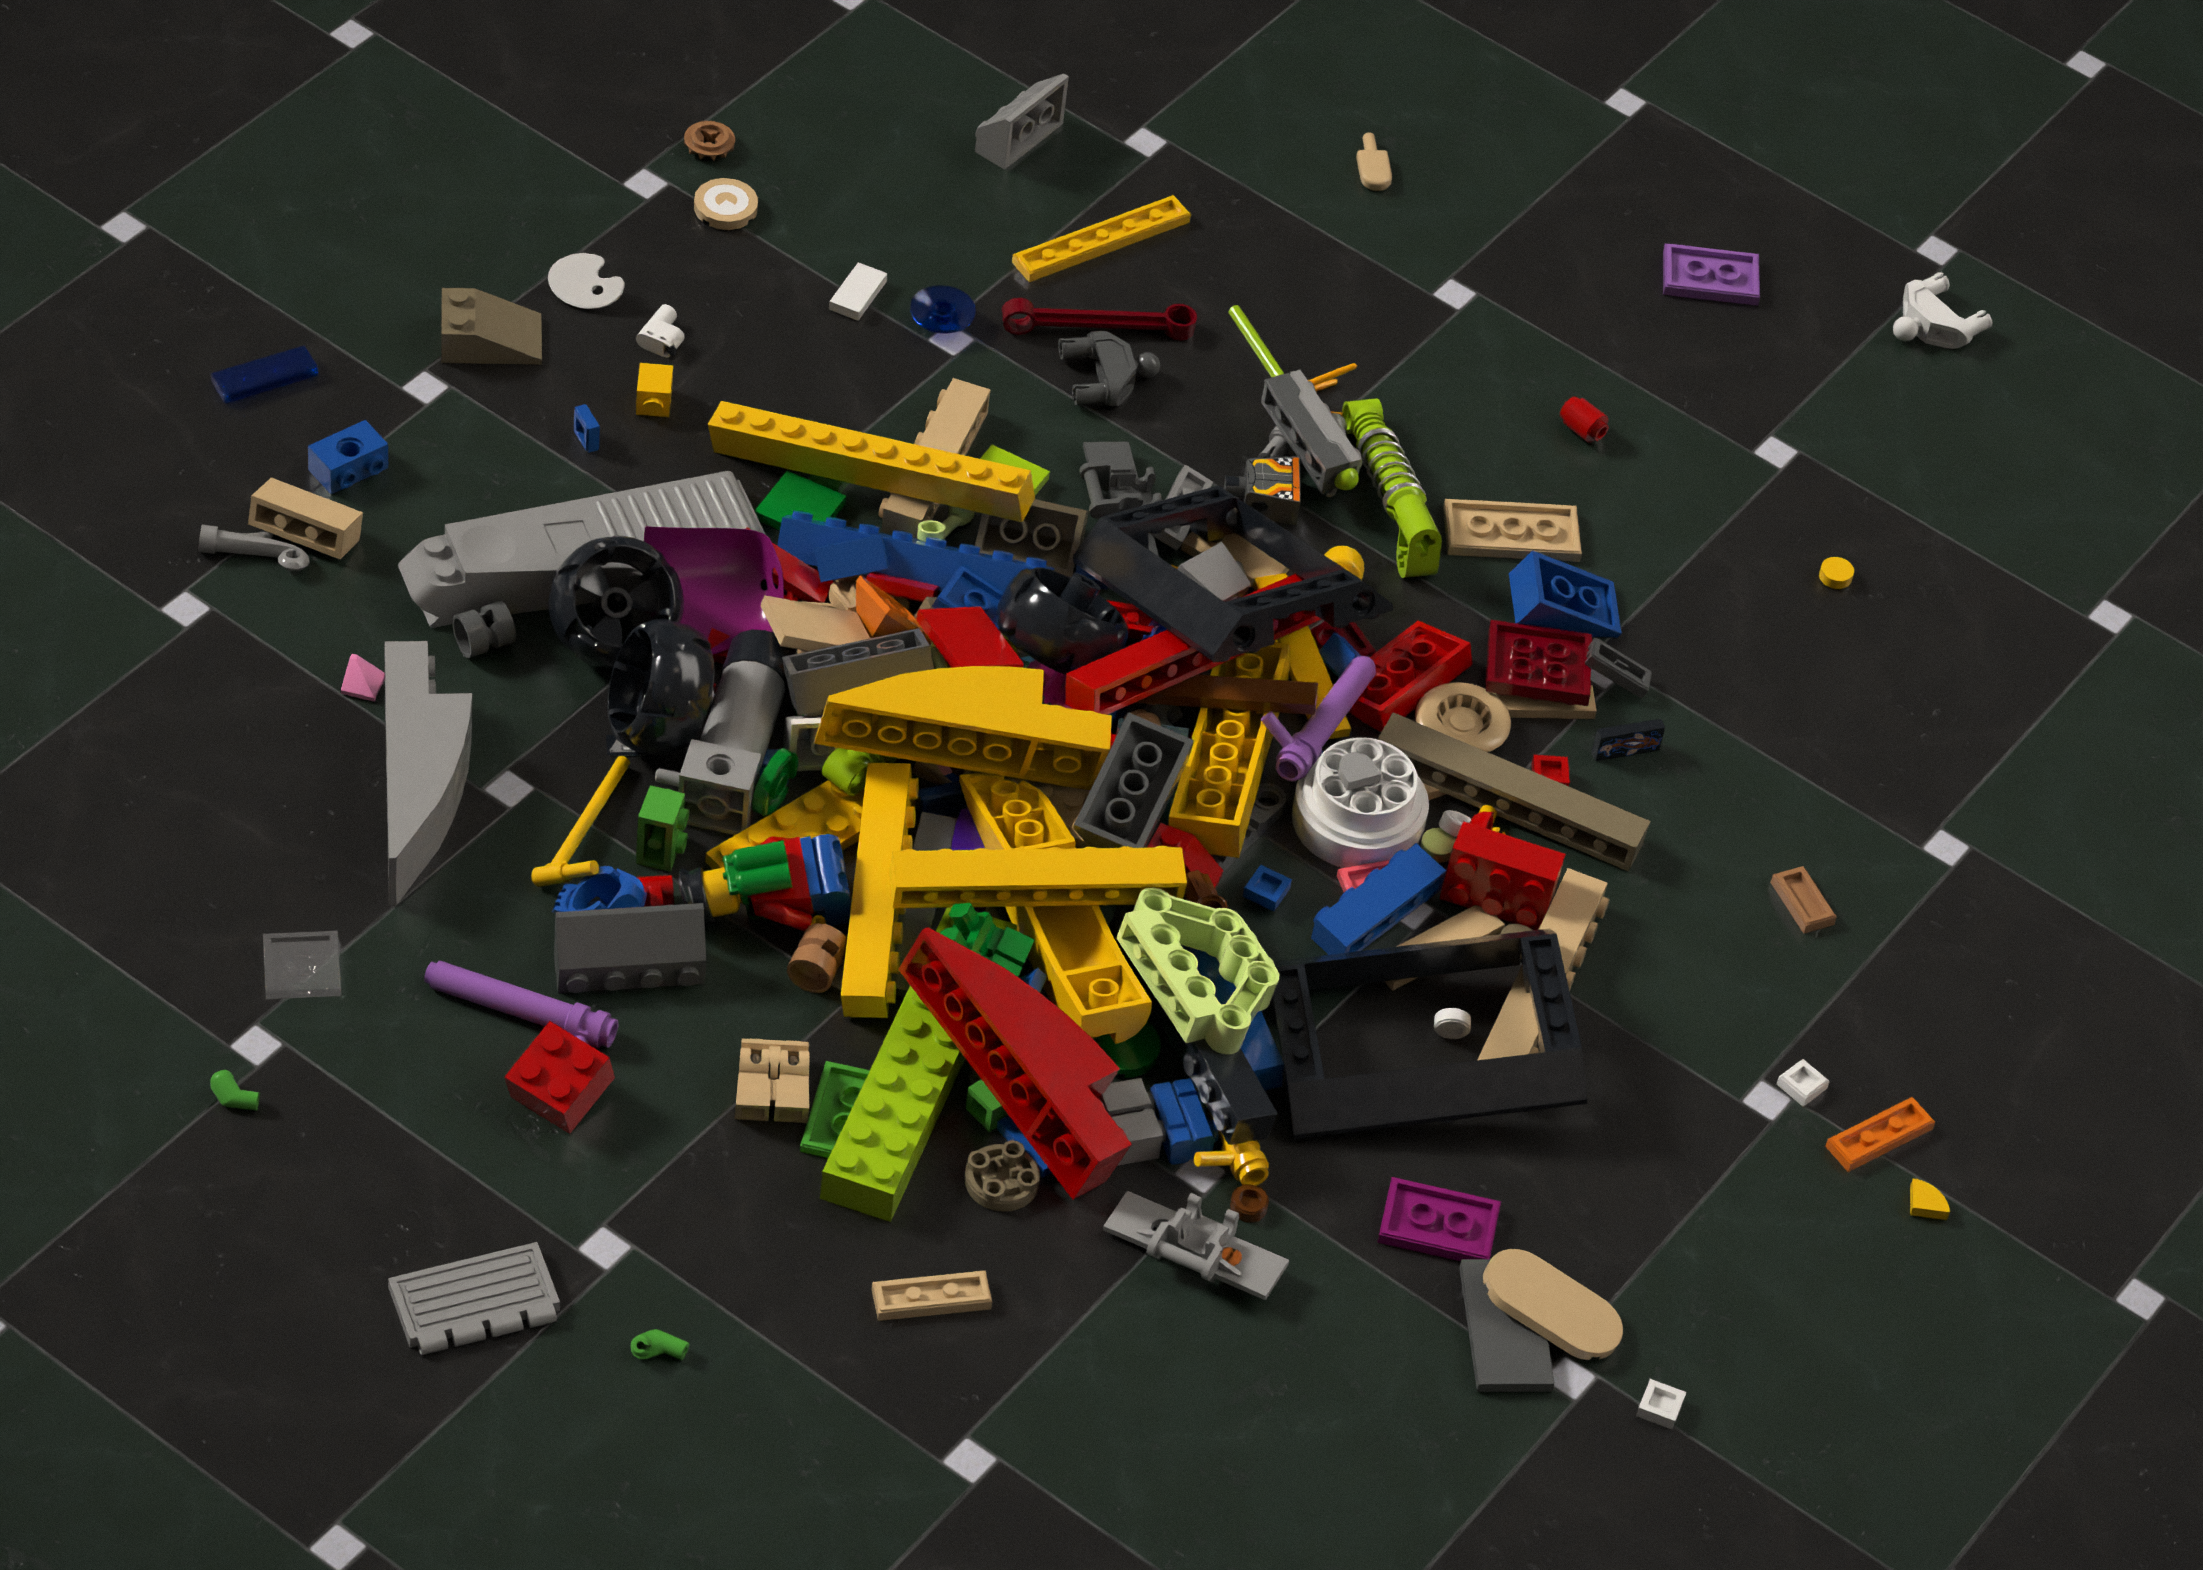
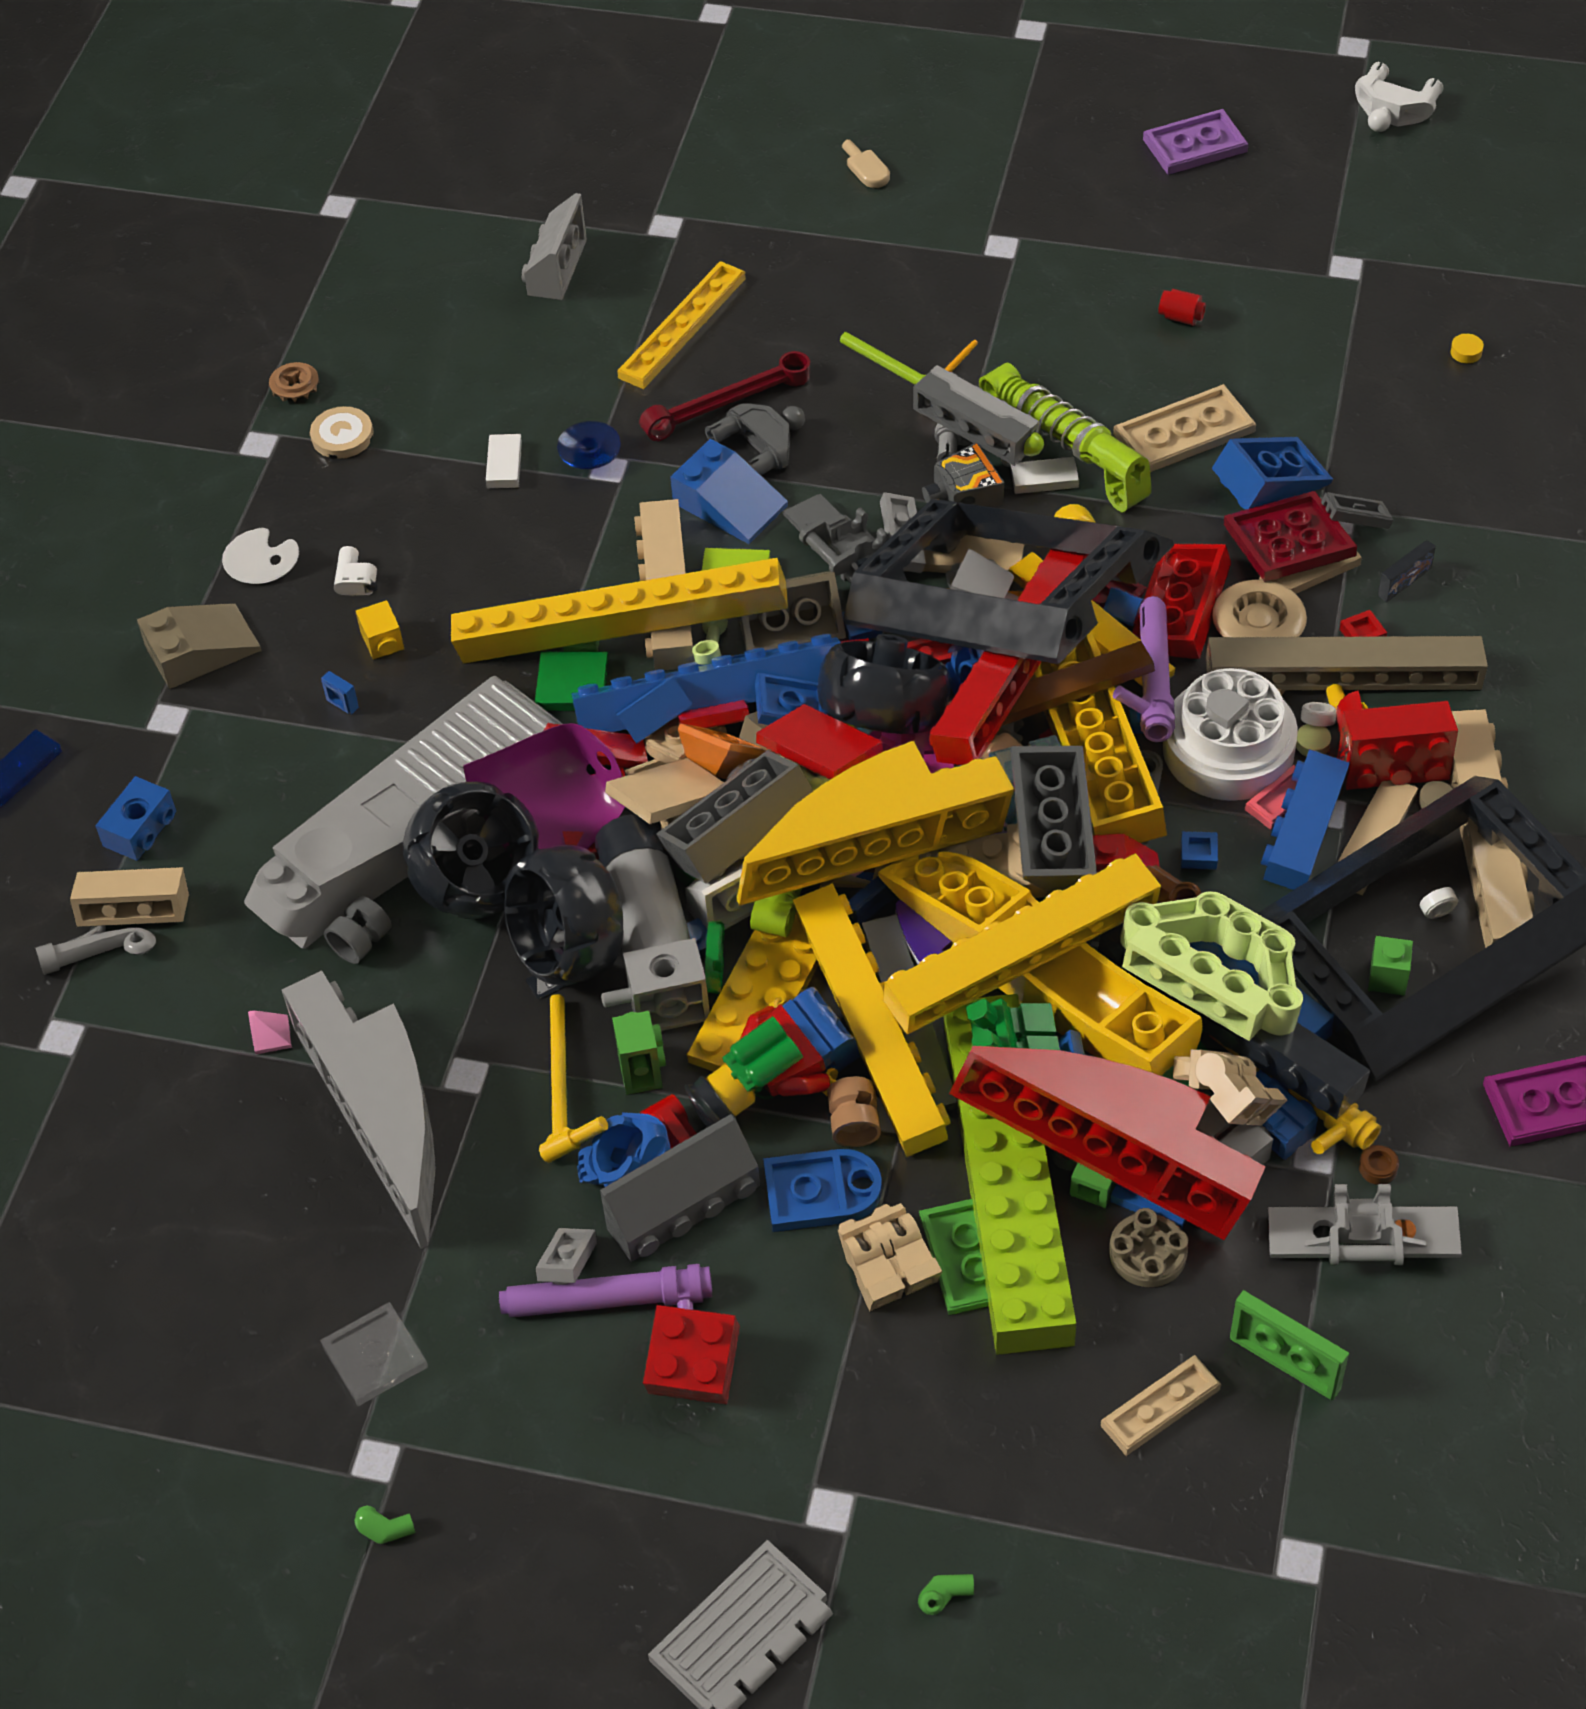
camera: 15 degrees left, 5 degrees up
none -> light grey plate [536,1228,597,1285]
none -> slope [670,439,788,544]
none -> blue tile [763,1149,882,1232]
none -> white tile [1010,457,1079,494]
none -> tan hips [1173,1049,1287,1126]
none -> bright green tile [1230,1290,1349,1400]
none -> bright green brick [1368,936,1413,996]

